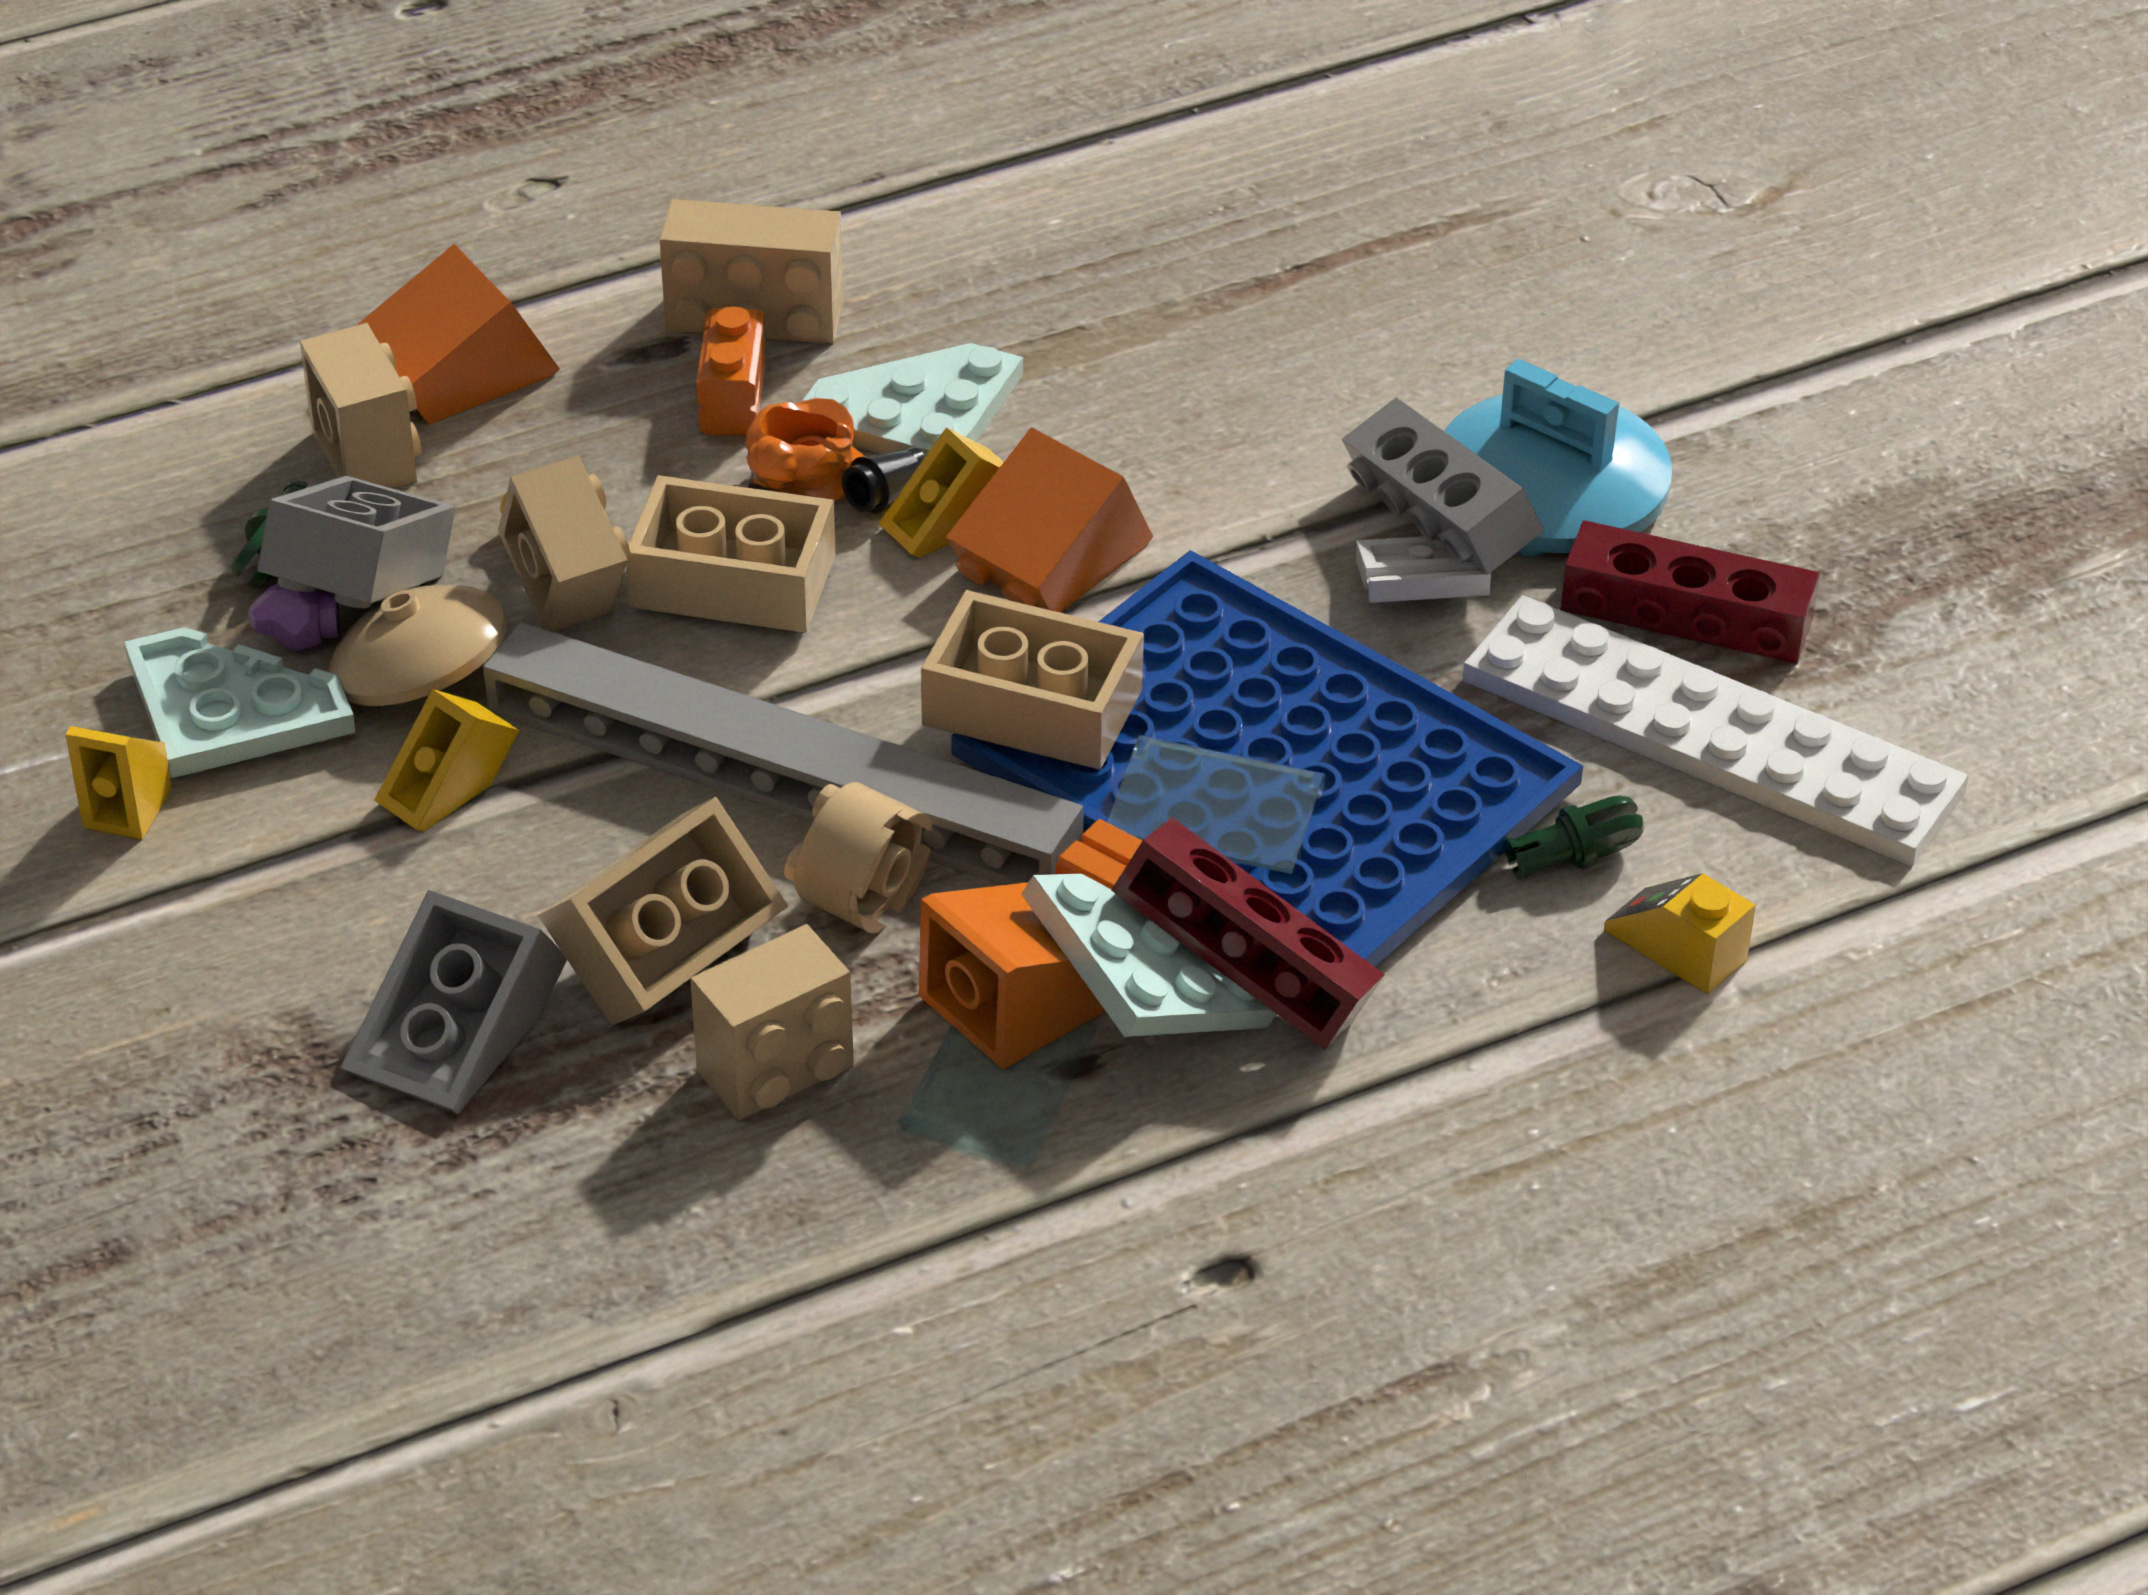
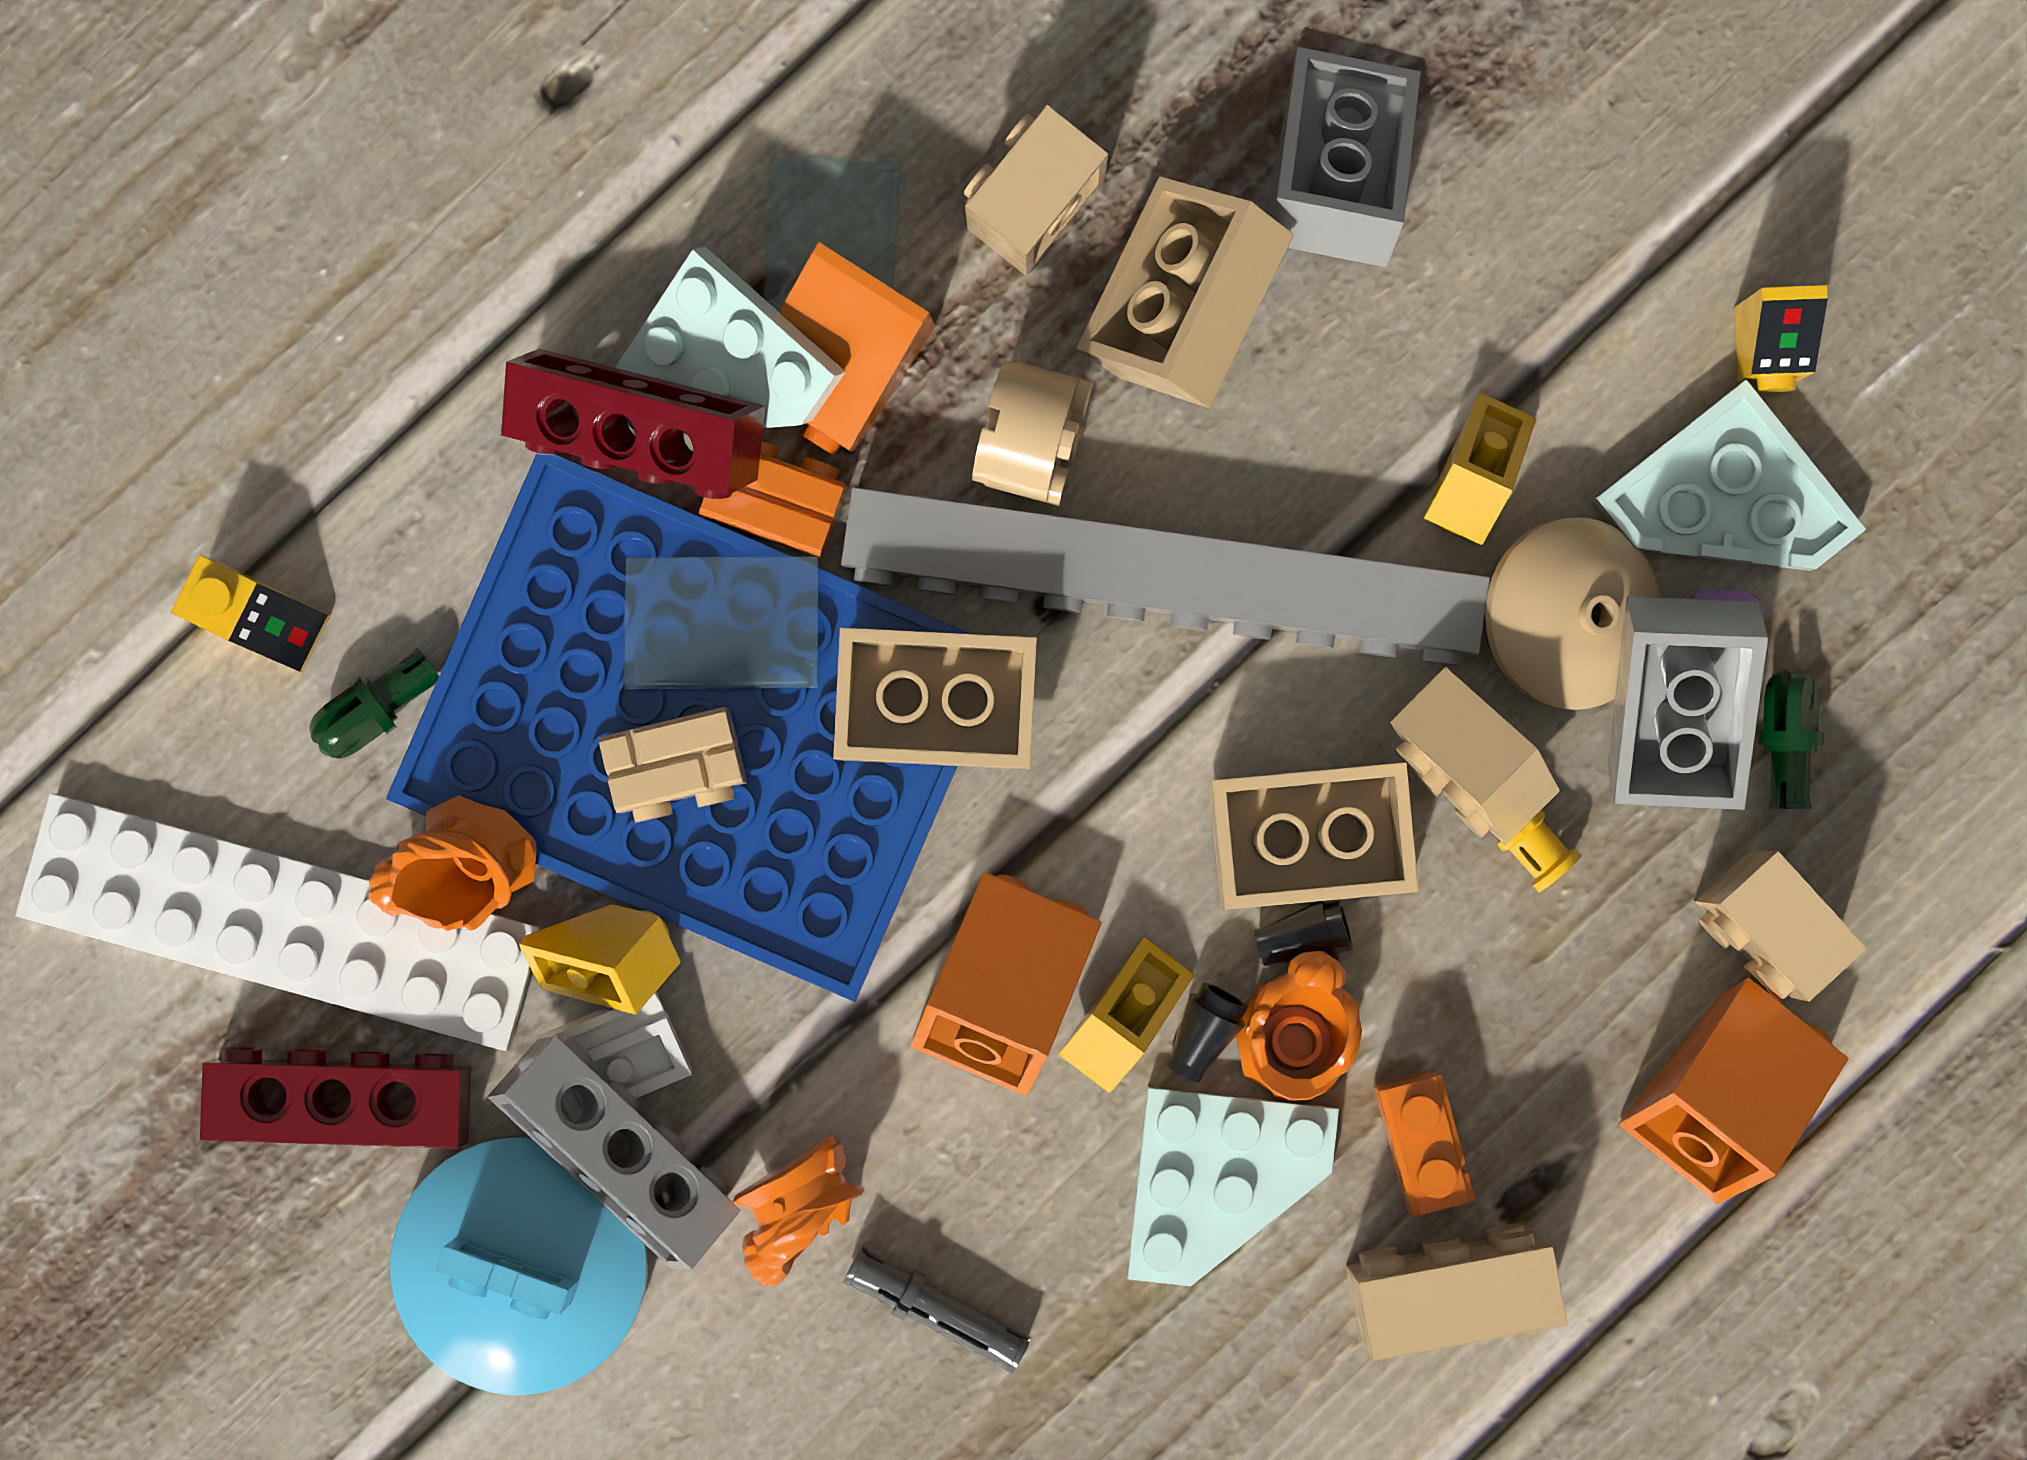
camera: 170 degrees right, 45 degrees up
none -> orange piece [368,795,536,931]
none -> yellow slope [519,904,681,1015]
none -> tan brick [598,707,747,823]
none -> orange piece [733,1136,865,1286]
none -> dark grey pin [843,1246,1031,1374]

